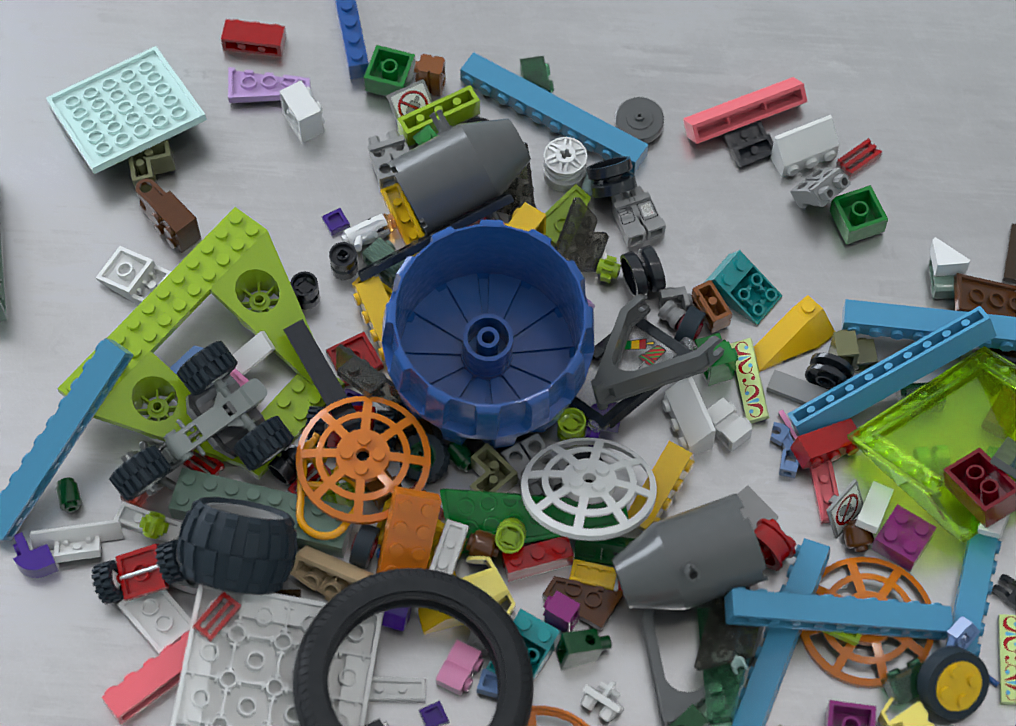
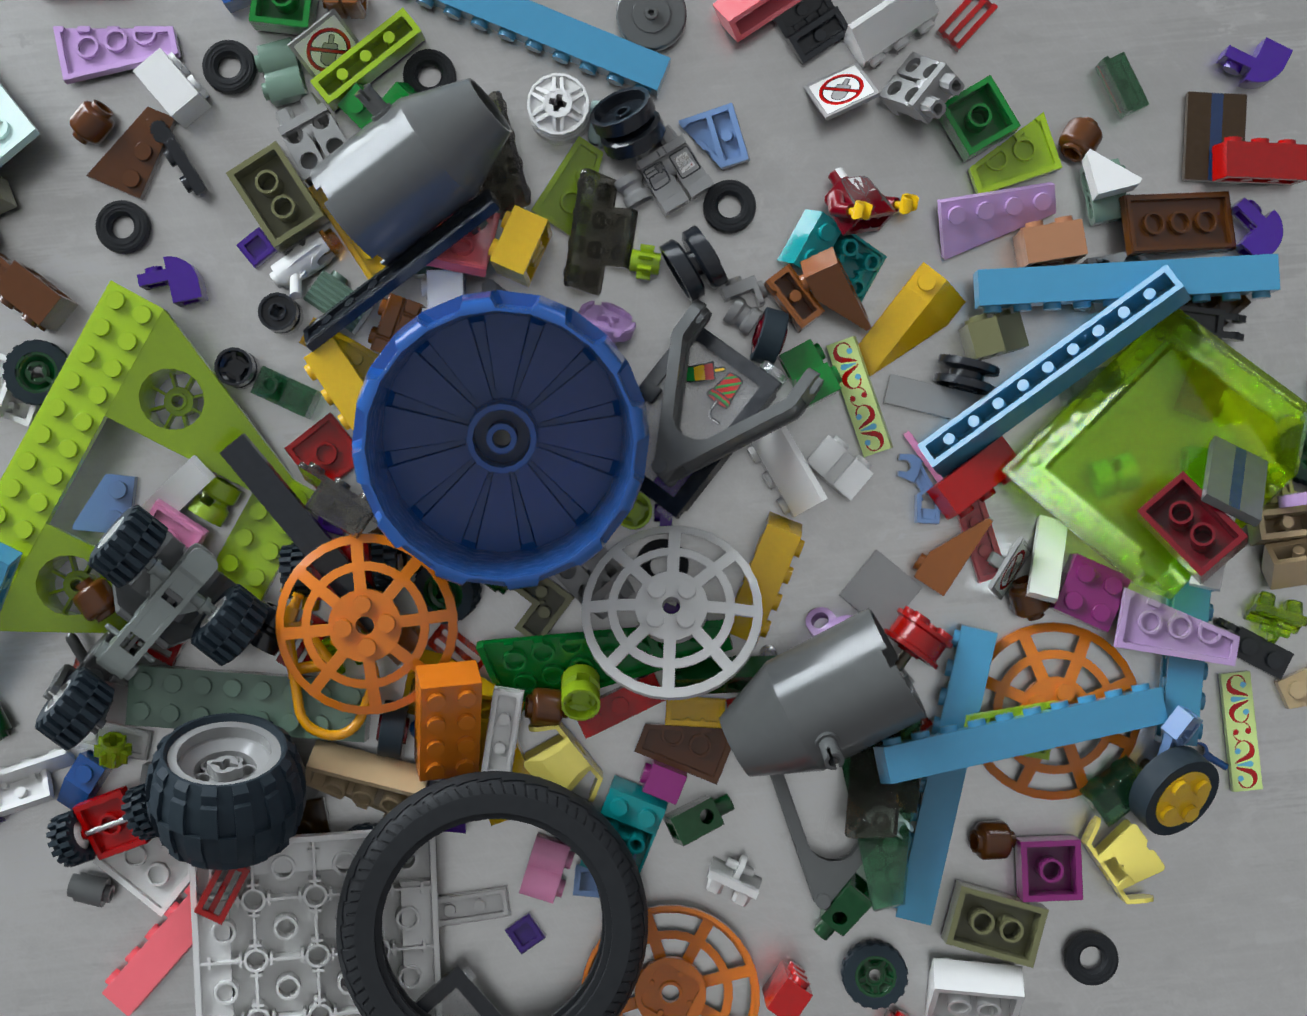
camera: 10 degrees left, 25 degrees up
none -> wheel [2,339,68,405]
none -> blue slope [57,750,112,810]
none -> dark grey brick [67,872,115,908]
none -> reddish brown head [69,100,115,145]
none -> reddish brown head [73,576,116,623]
none -> reddish brown wing [86,107,177,200]
none -> black tyre [95,200,150,254]
none -> dark purple brick [137,256,209,307]
none -> black hinge [150,120,207,196]
none -> lime wheel [187,474,242,527]
none -> black tyre [202,40,257,94]
none -> olive brick [226,141,329,253]
none -> clear green slope [250,366,322,419]
none -> sand green brick [254,37,309,107]
none -> light grey wheel [614,169,653,210]
none -> medium blue wing [679,103,750,170]
none -> black tyre [703,180,756,233]
none -> dark orange slope [799,247,872,331]
none -> piece [804,62,880,121]
none -> dark red torso [824,167,919,236]
none -> dark orange slope [913,517,994,596]
none -> lavender wing [937,182,1056,260]
none -> lime wing [968,112,1062,194]
none -> reddish brown head [969,820,1016,860]
none -> nougat brick [1012,215,1088,268]
none -> reddish brown head [1058,117,1103,162]
none -> clear green panel [1095,52,1149,119]
none -> lavender wing [1114,587,1240,666]

